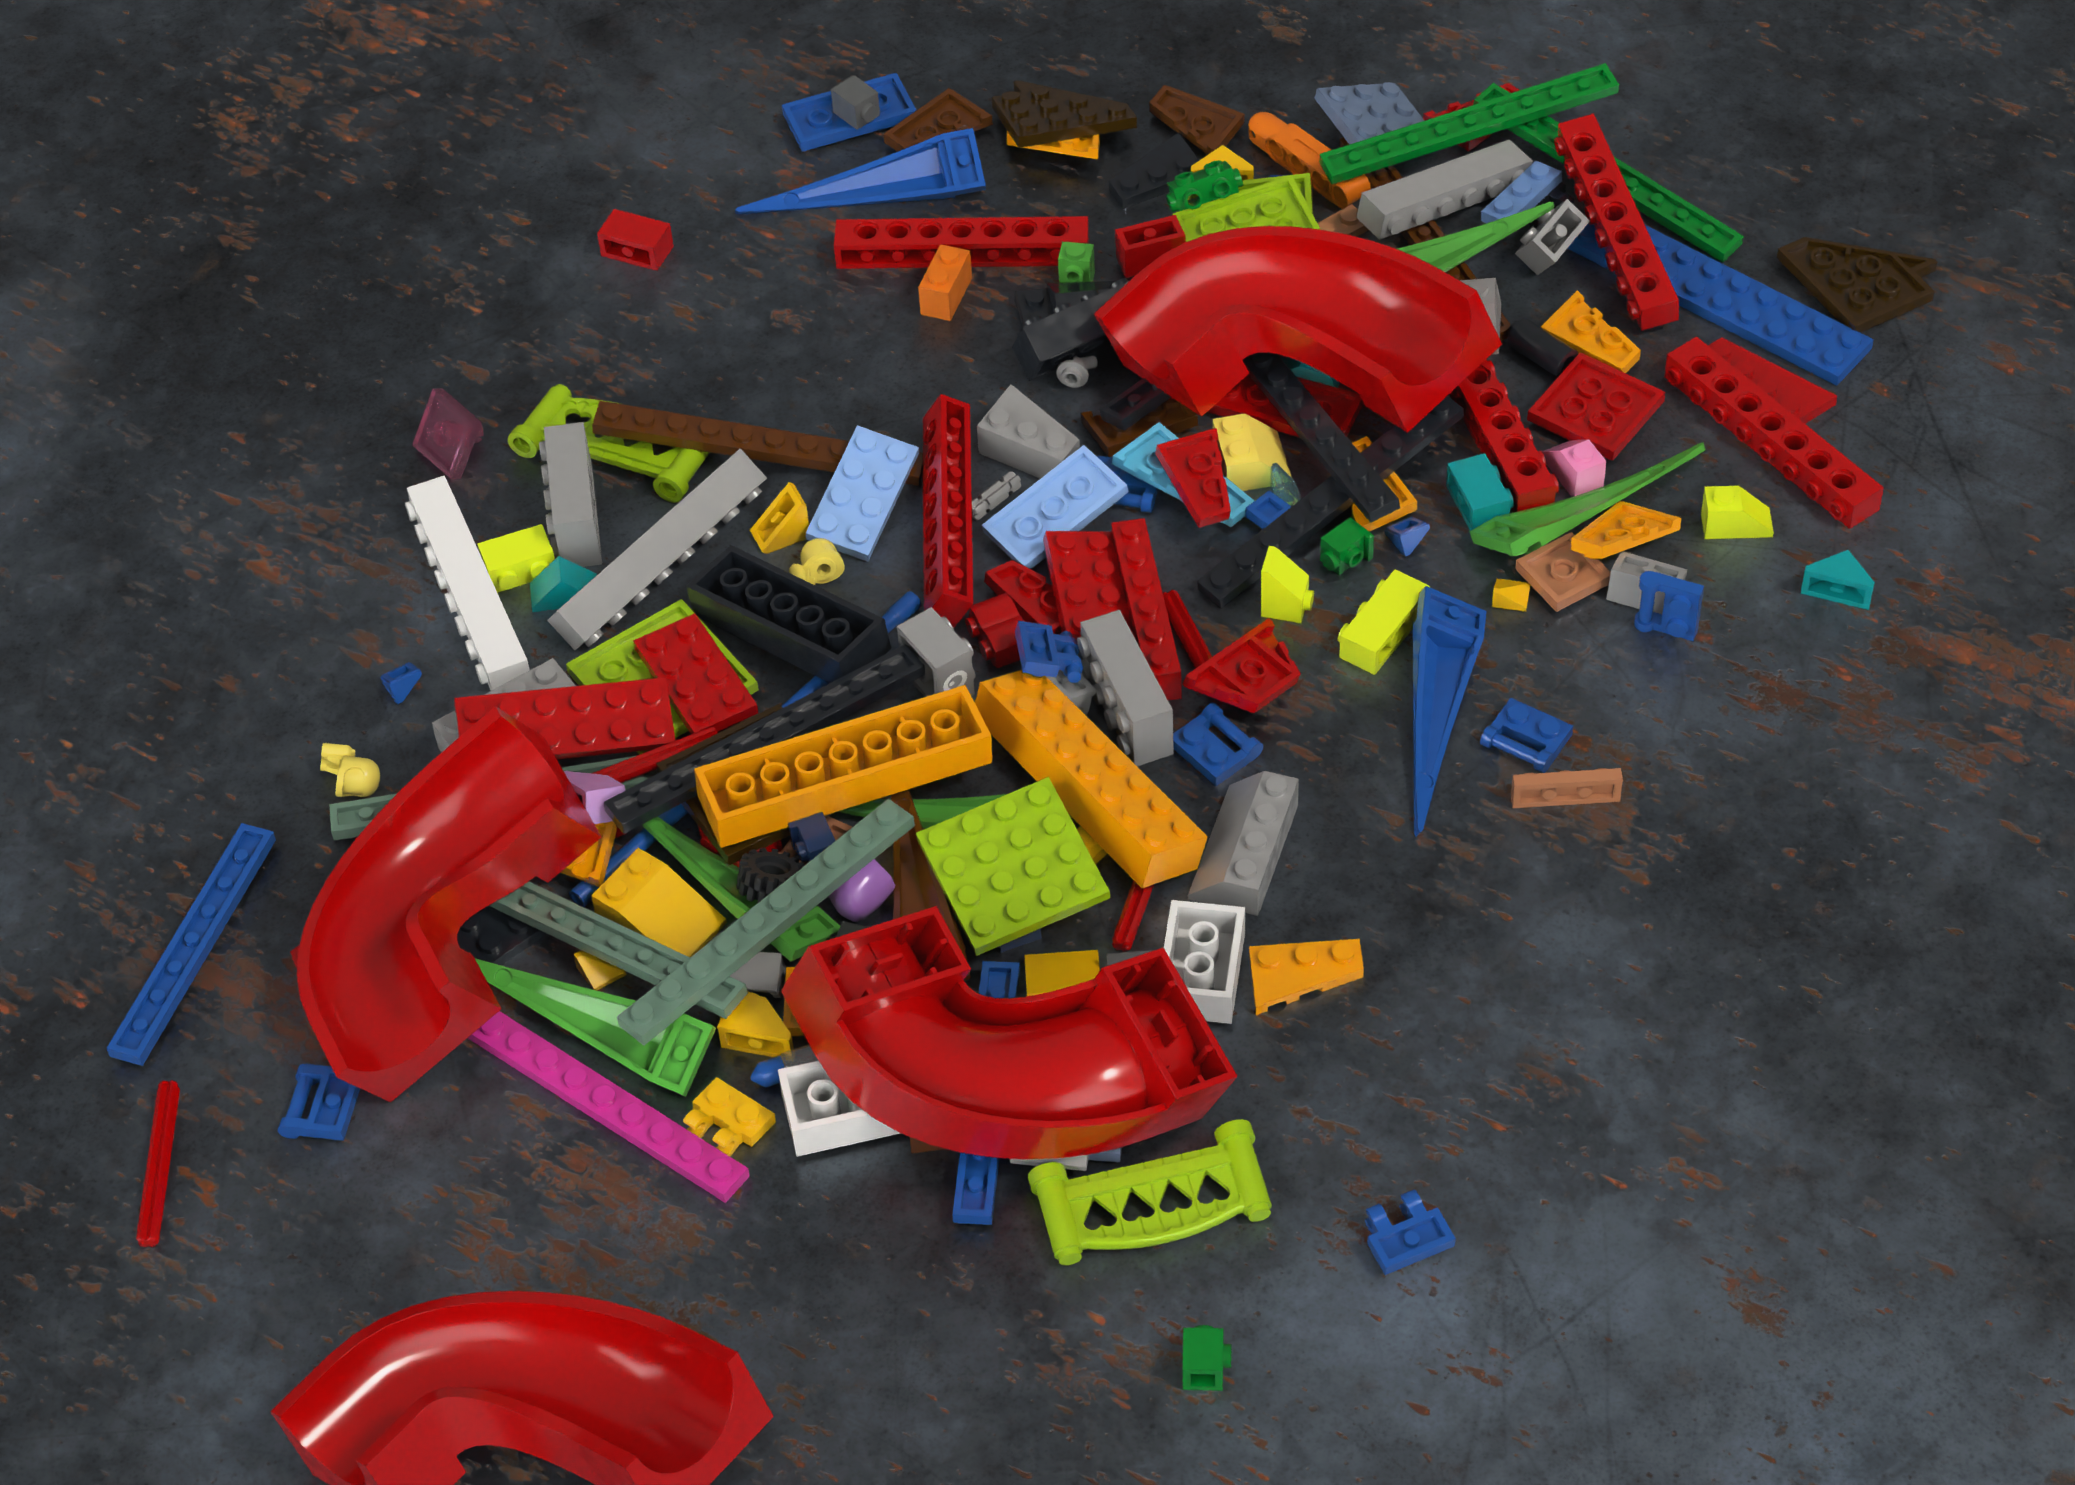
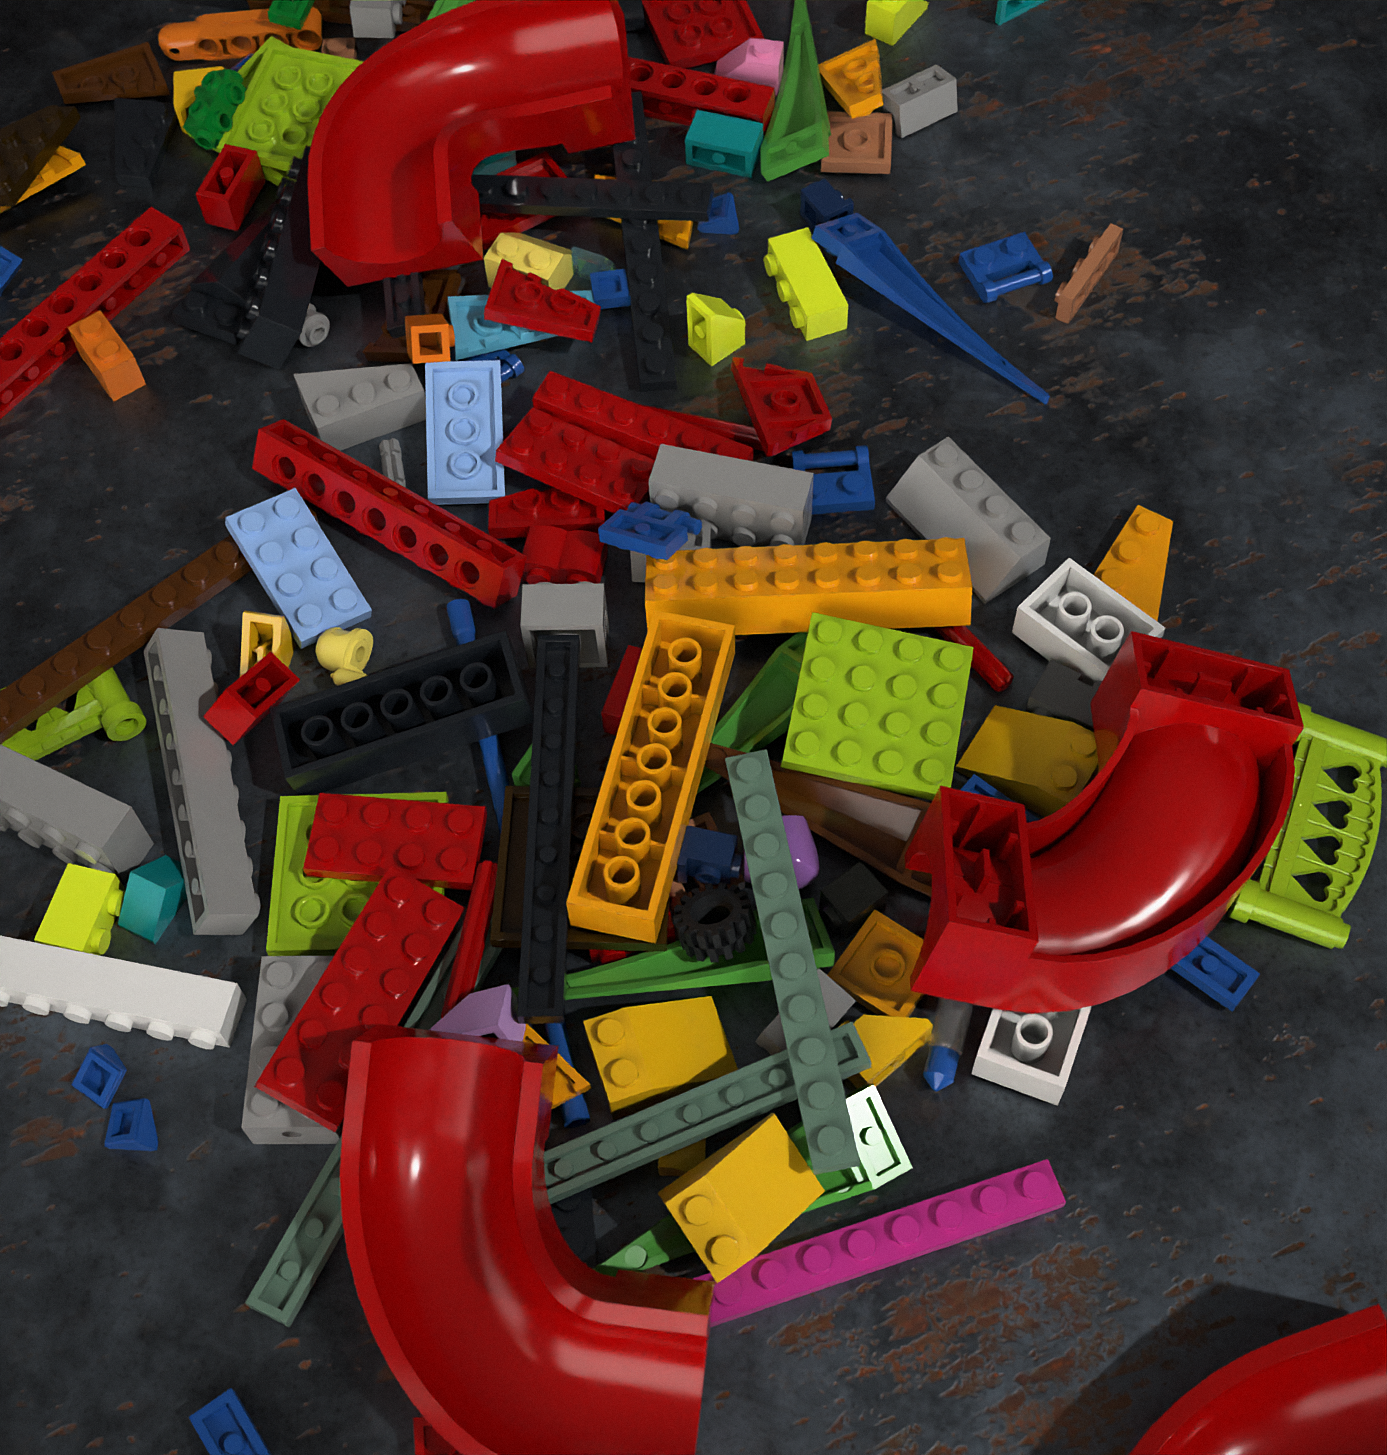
camera: 55 degrees left, 10 degrees up
light yellow piece [320,743,380,797] -> none
yellow plate [683,1077,776,1157] -> none
bright green brick [1058,241,1095,283] -> none
green brick [1320,517,1374,575] -> none
yellow slope [1492,578,1531,612] -> none
blue plate [1634,571,1704,641] -> none
none -> blue slope [71,1044,127,1109]
none -> red brick [203,652,300,745]
none -> orange brick [405,314,455,364]
none -> yellow slope [657,1113,825,1283]
none -> dark blue brick [800,178,854,230]

